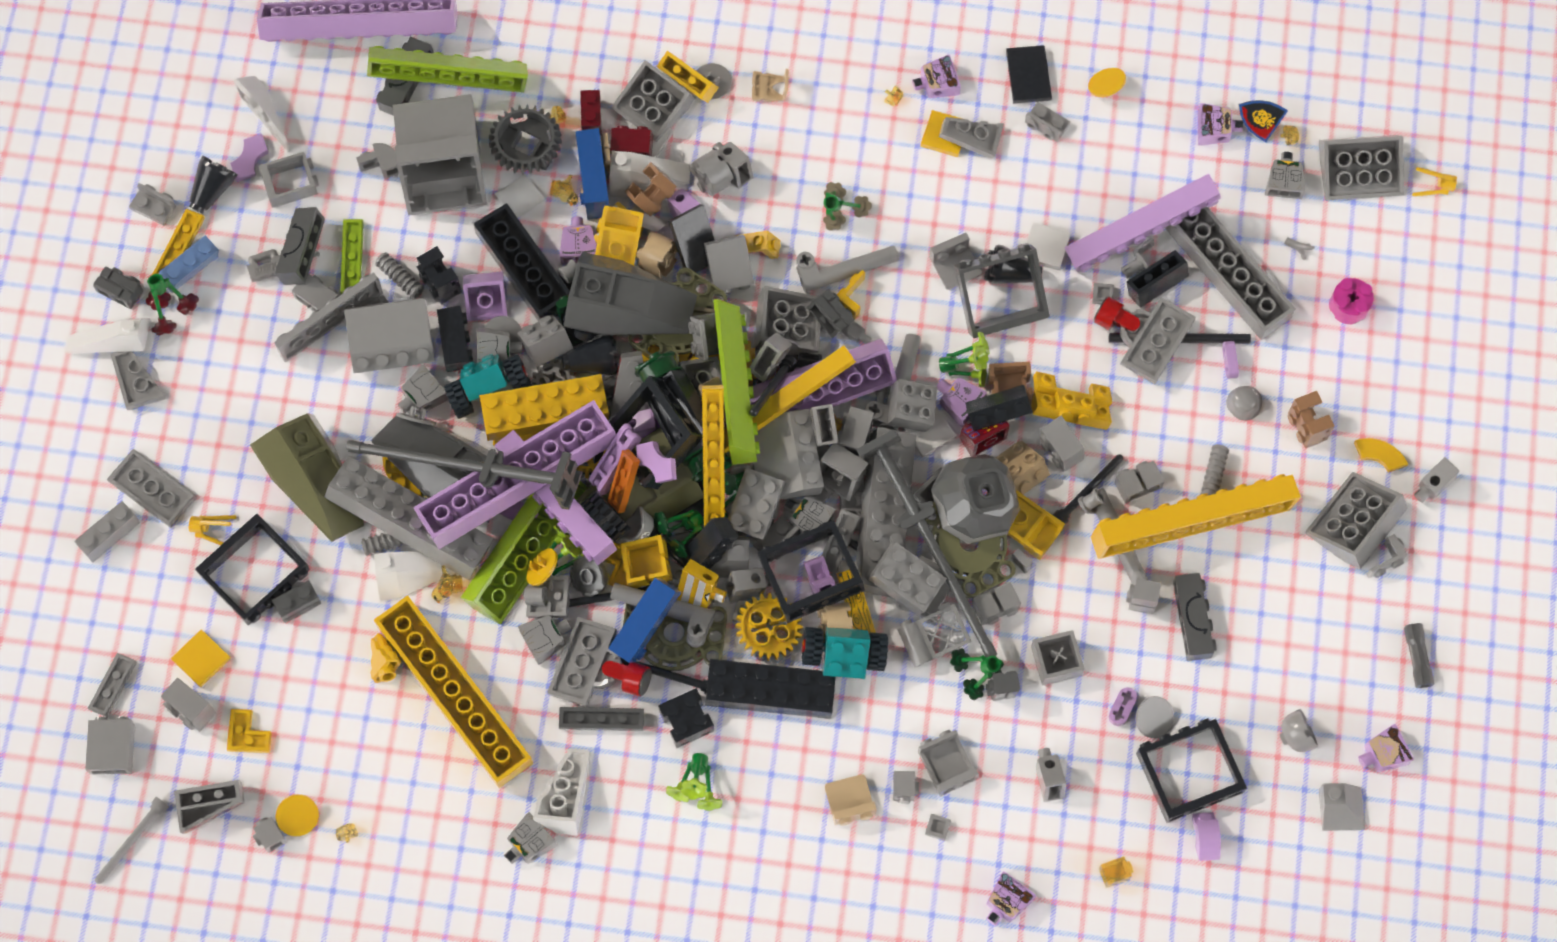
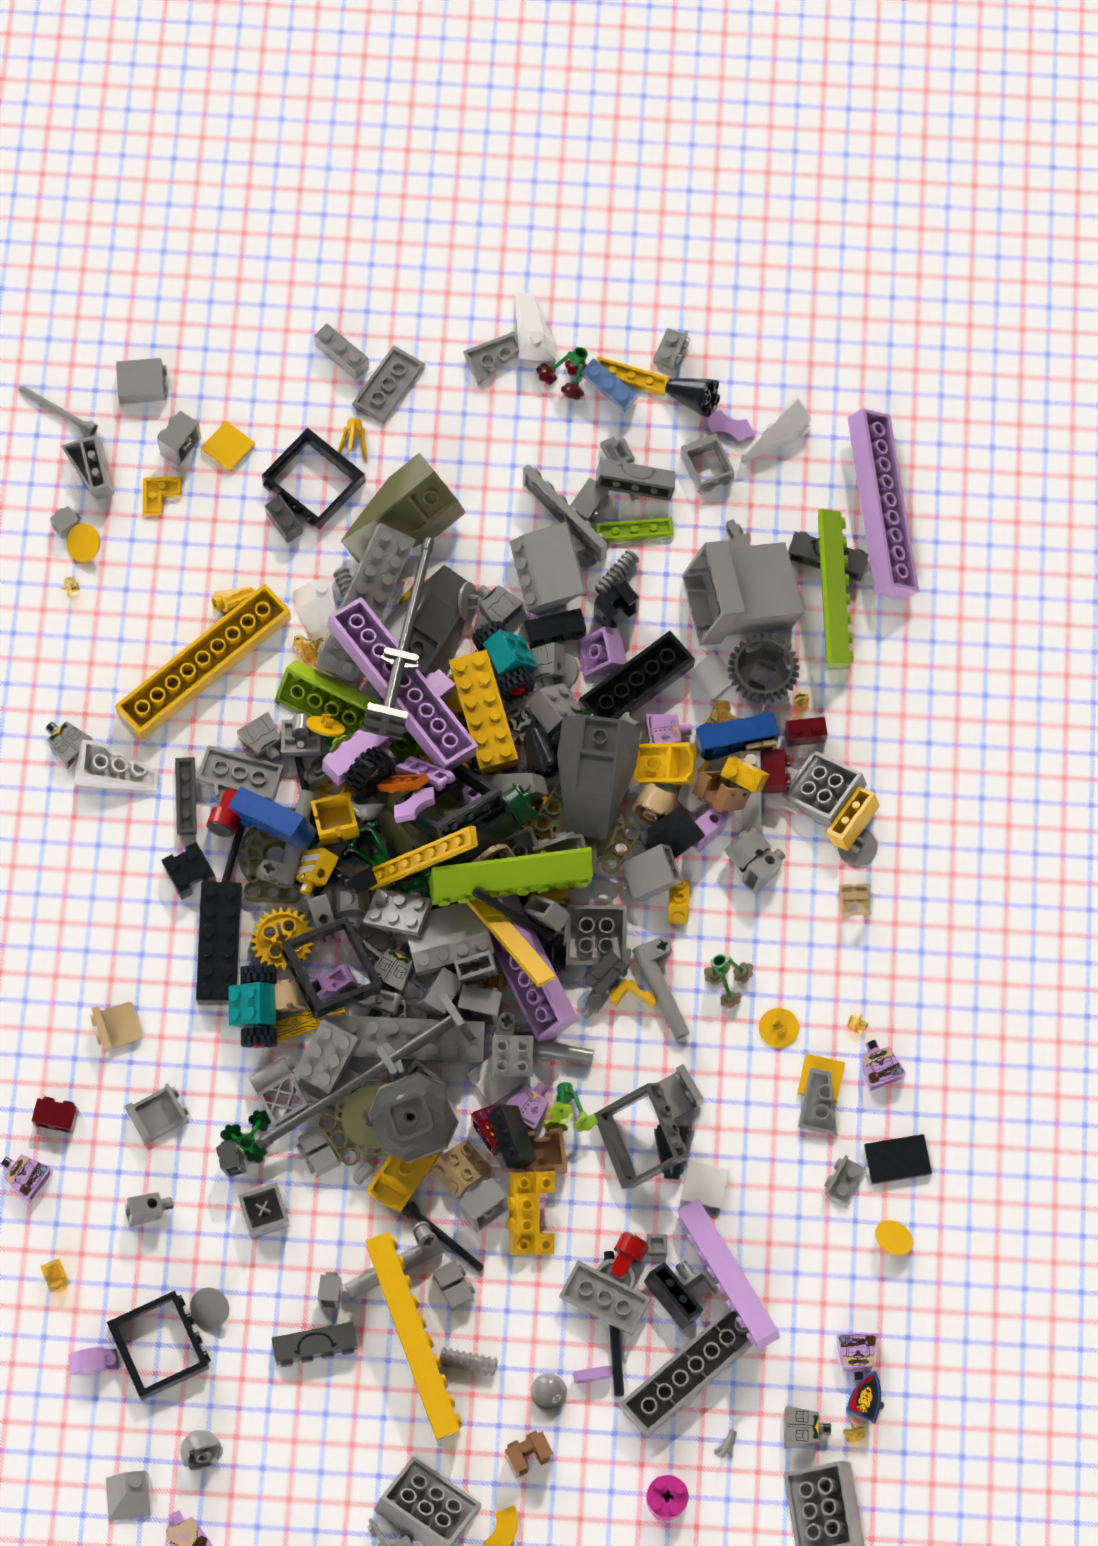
camera: 85 degrees right, 0 degrees up
light grey tile [87,652,137,718] -> none
dark grey brick [93,266,143,309] -> none
lime plant [666,753,723,811] -> none
light grey brick [893,771,919,804] -> none
light grey tile [925,813,951,841] -> none
lavender beam [1108,687,1137,726] -> none
none -> dark red brick [31,1096,79,1134]
none -> yellow brick [720,756,770,793]
none -> yellow piece [759,1008,799,1048]

